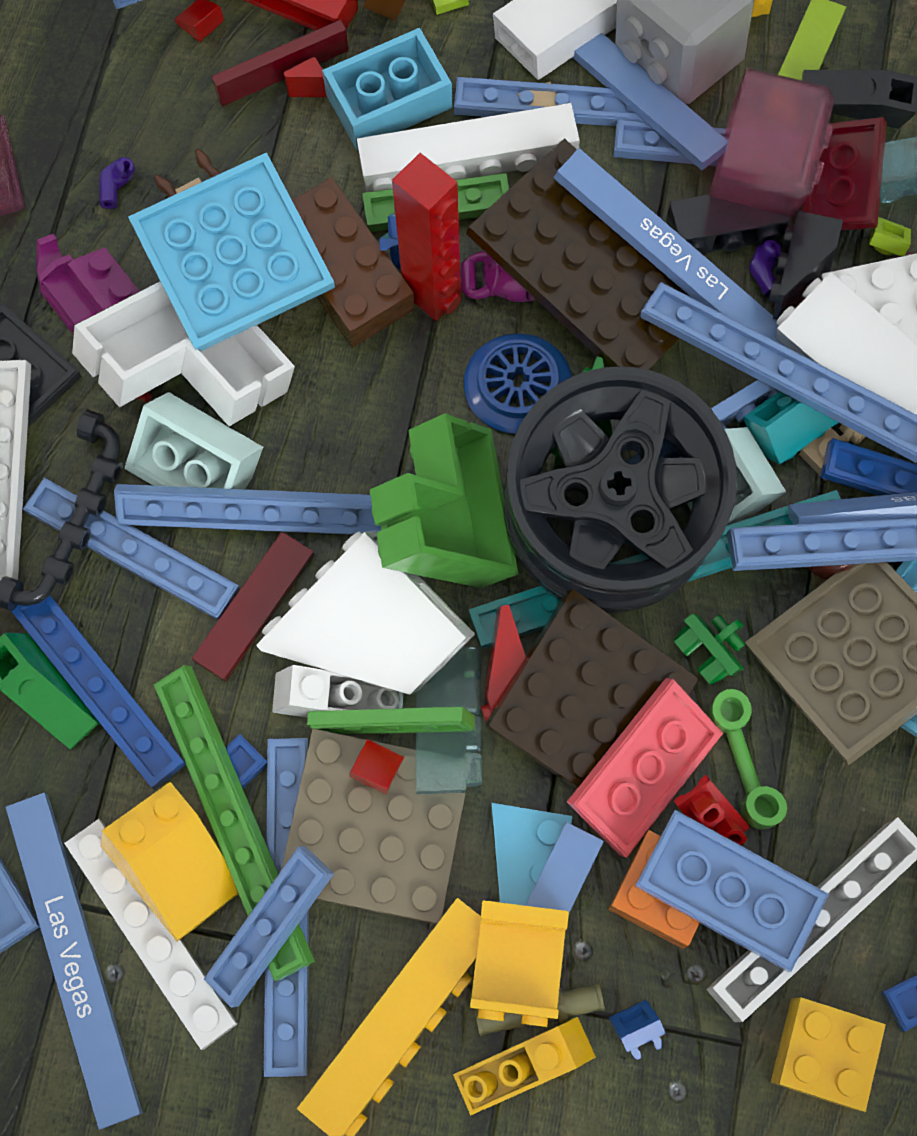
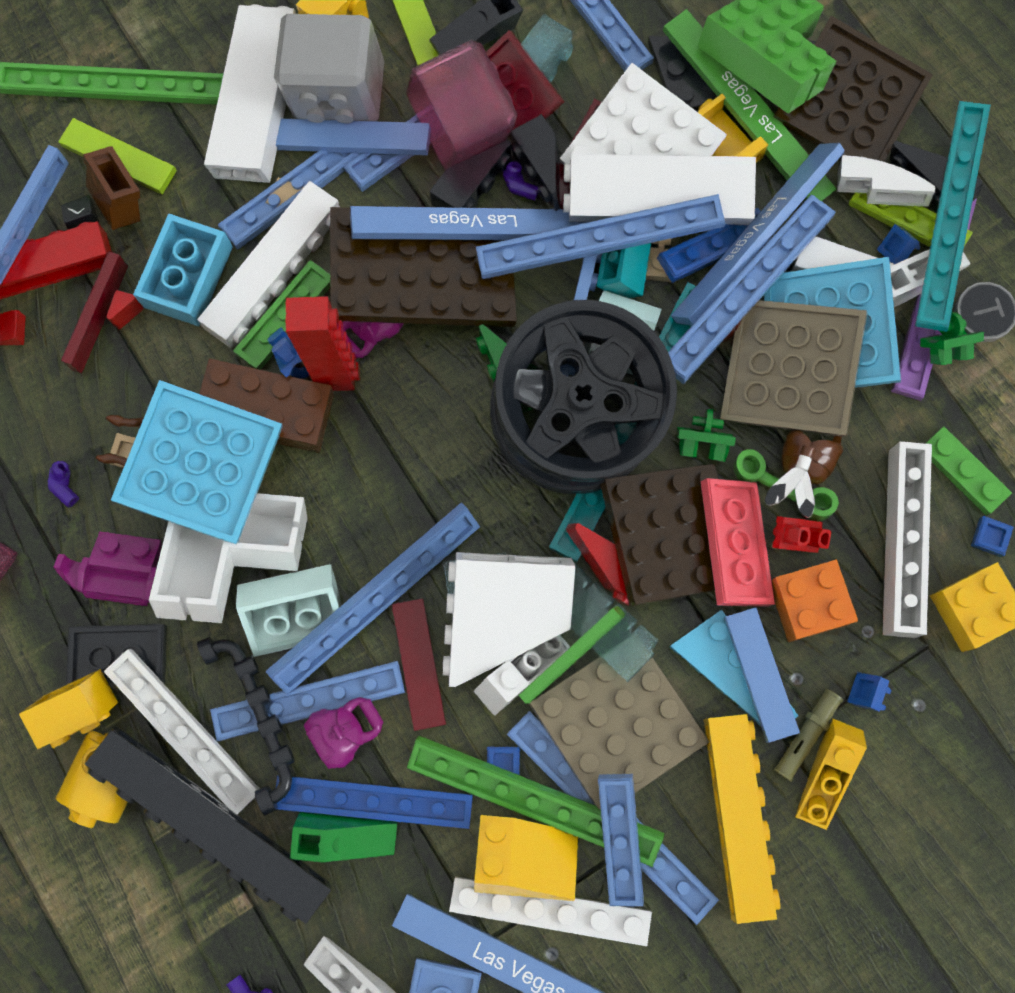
camera: 45 degrees left, 5 degrees up
red slope [349,739,404,794] -> none
bright green piece [370,413,519,588] -> none
blue piece [464,333,572,434] -> none
yellow panel [470,900,569,1027] -> none
medium blue tile [635,810,829,972] -> none
lime plate [869,217,911,257] -> none
none -> magenta piece [304,697,383,769]
none -> hair [765,430,843,518]

